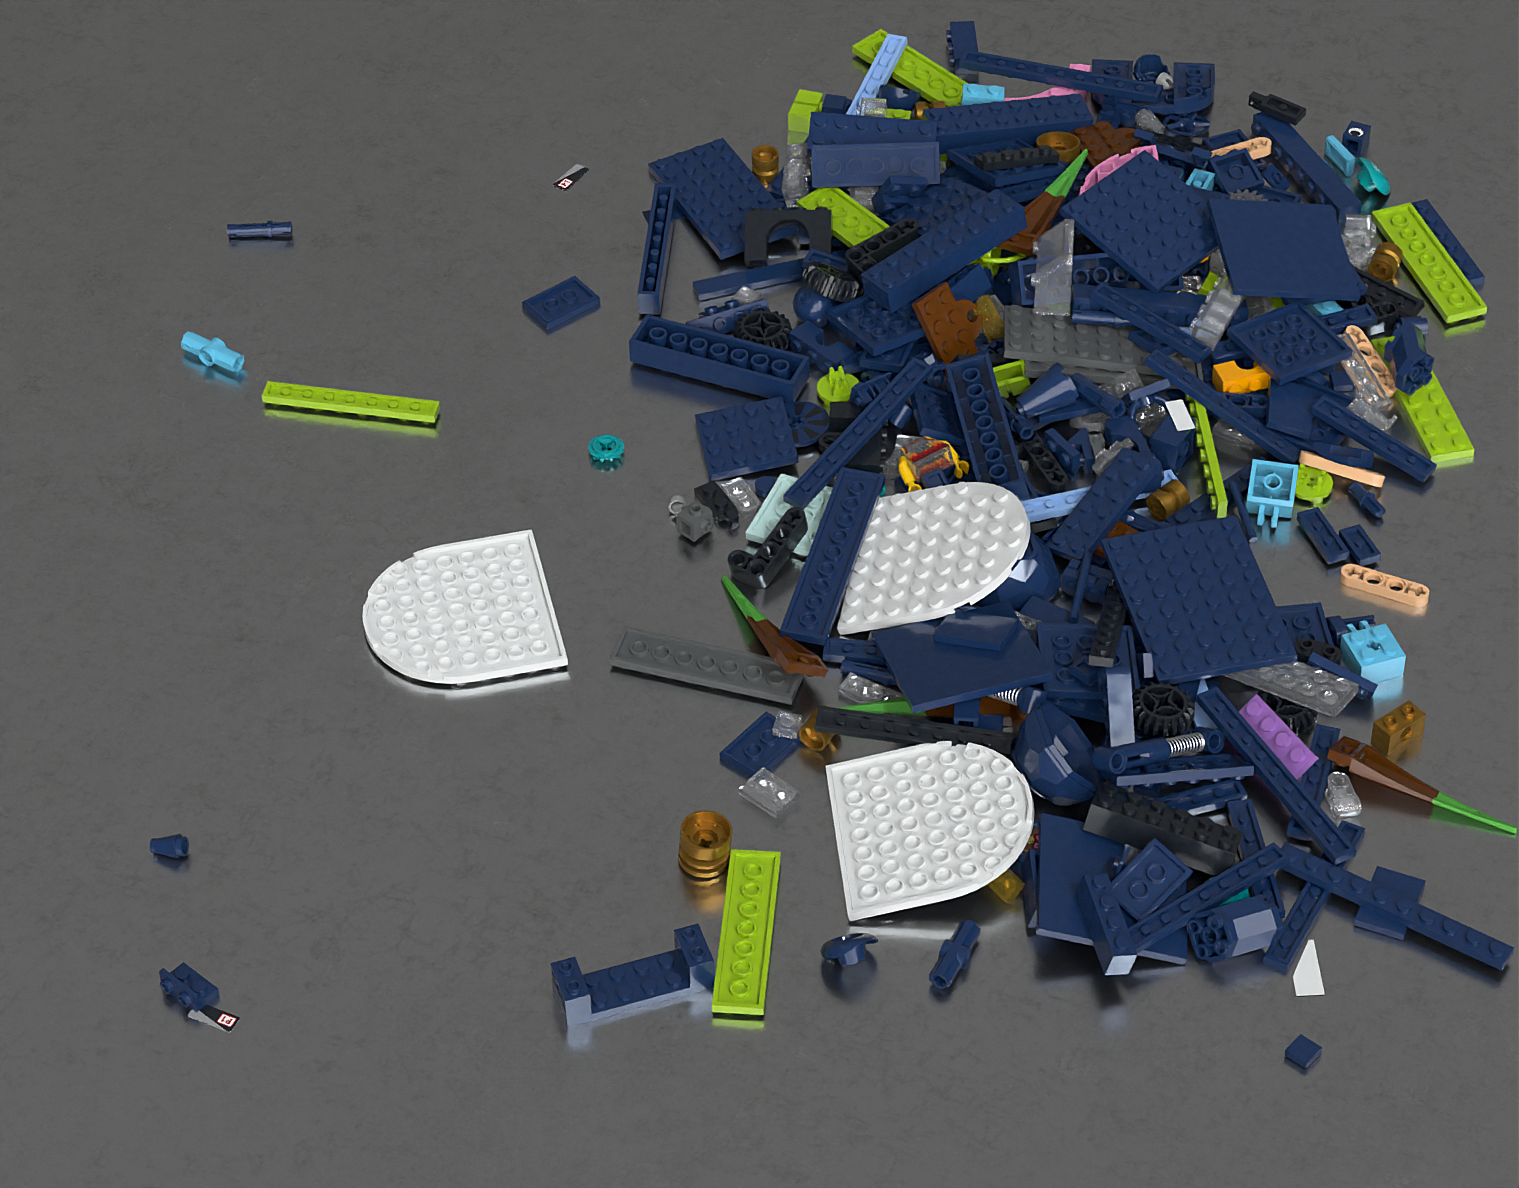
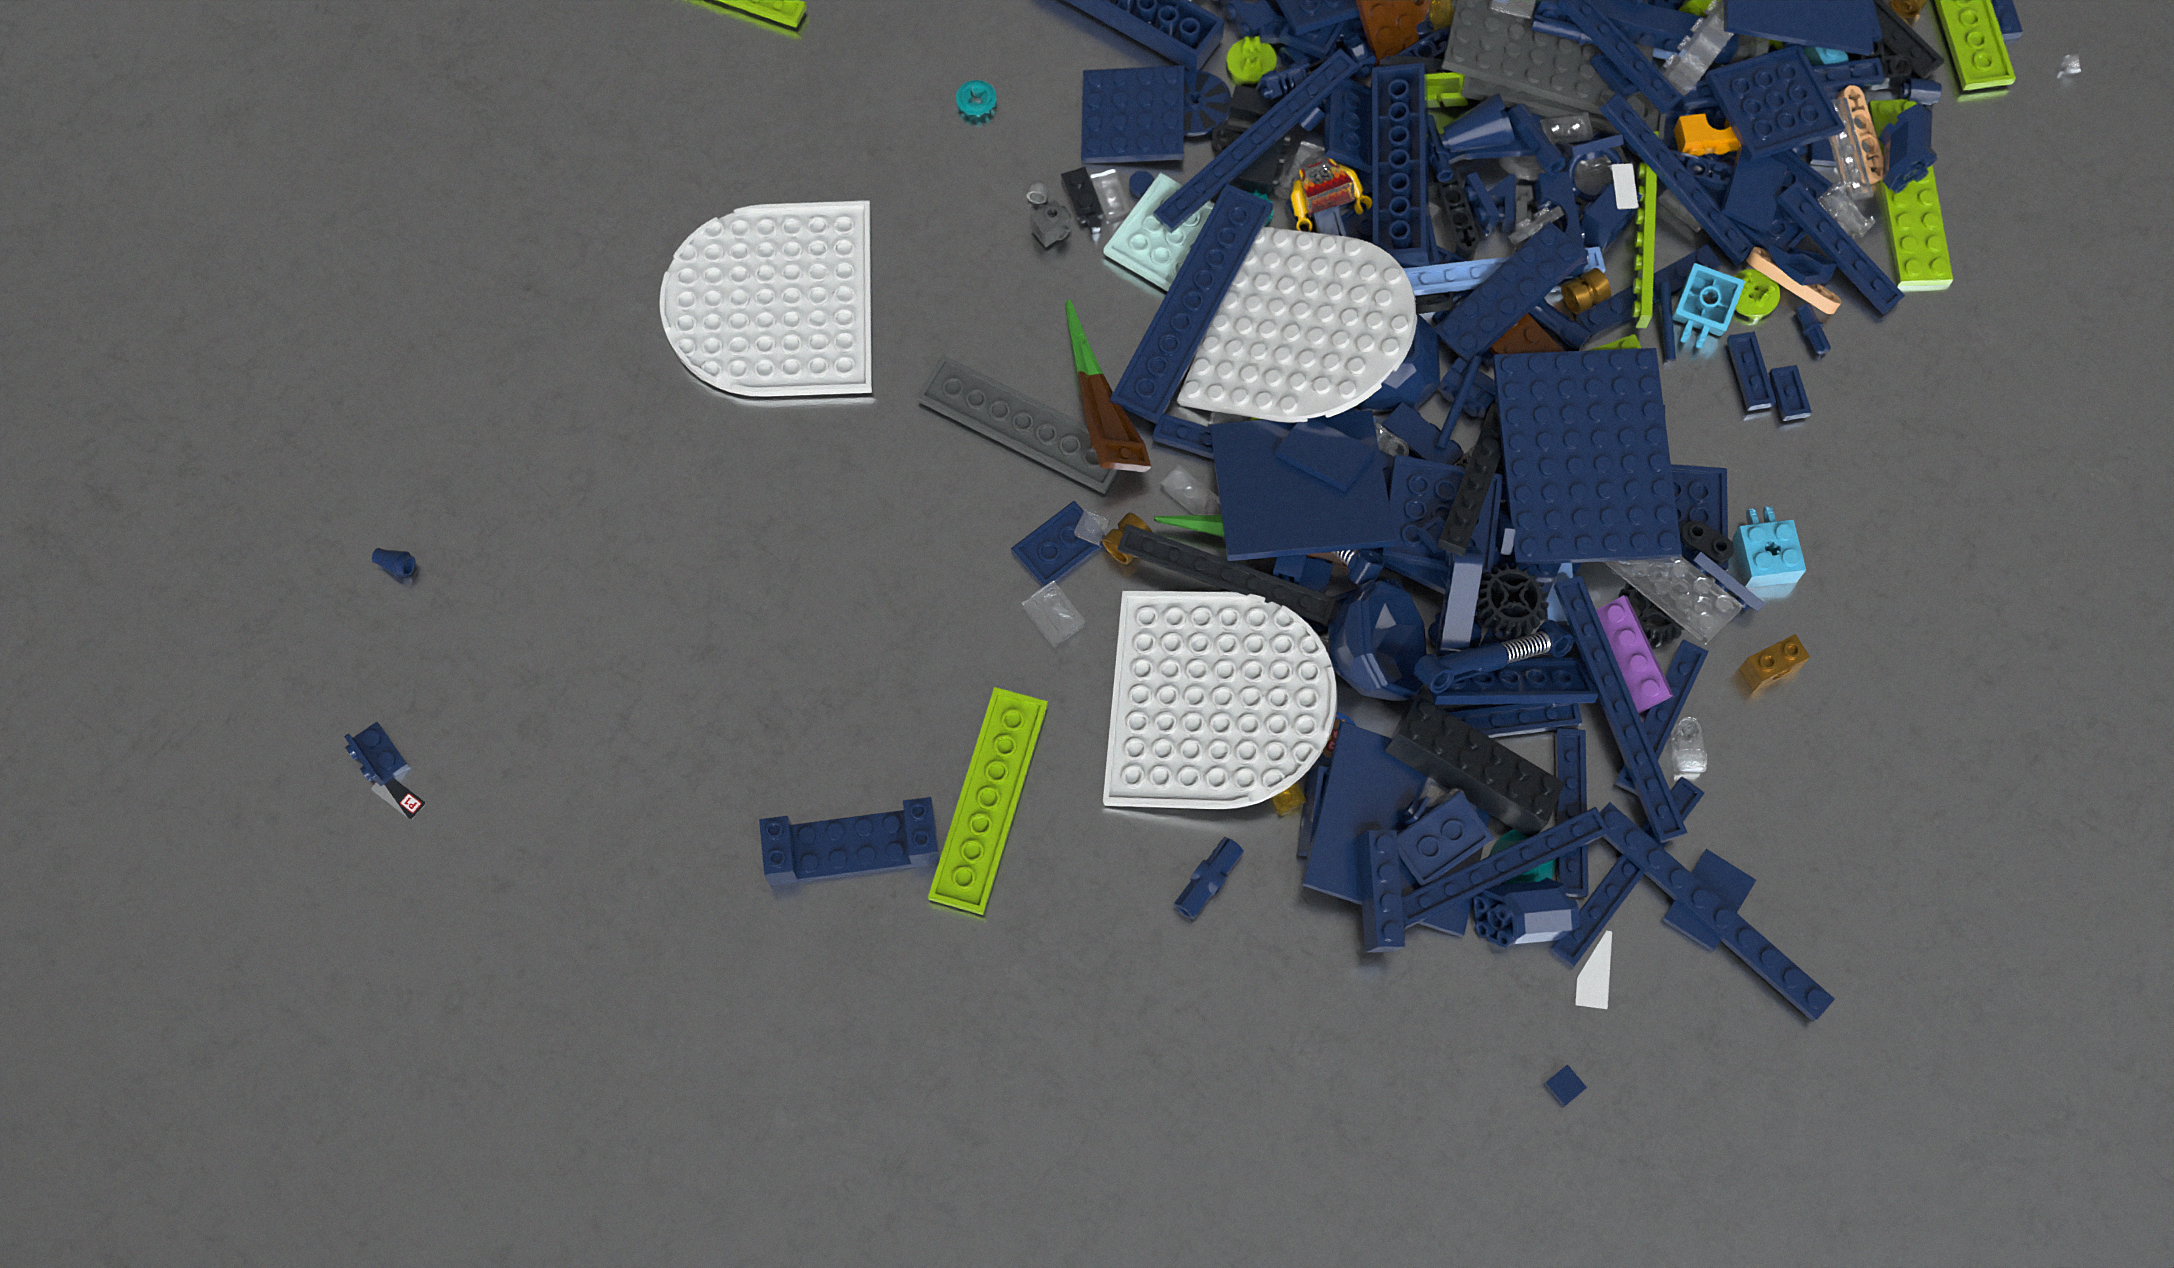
camera: 10 degrees right, 25 degrees up
pearl gold wheel [678,810,733,878] -> none
black beam [728,507,808,589] -> none
dark blue hat [820,933,878,965] -> none
dark blue pin [840,659,897,686] -> none
dark blue piece [1326,615,1376,646] -> none
reddish brown plate [1327,736,1518,834] -> none
light nougat beam [1340,564,1430,607] -> none

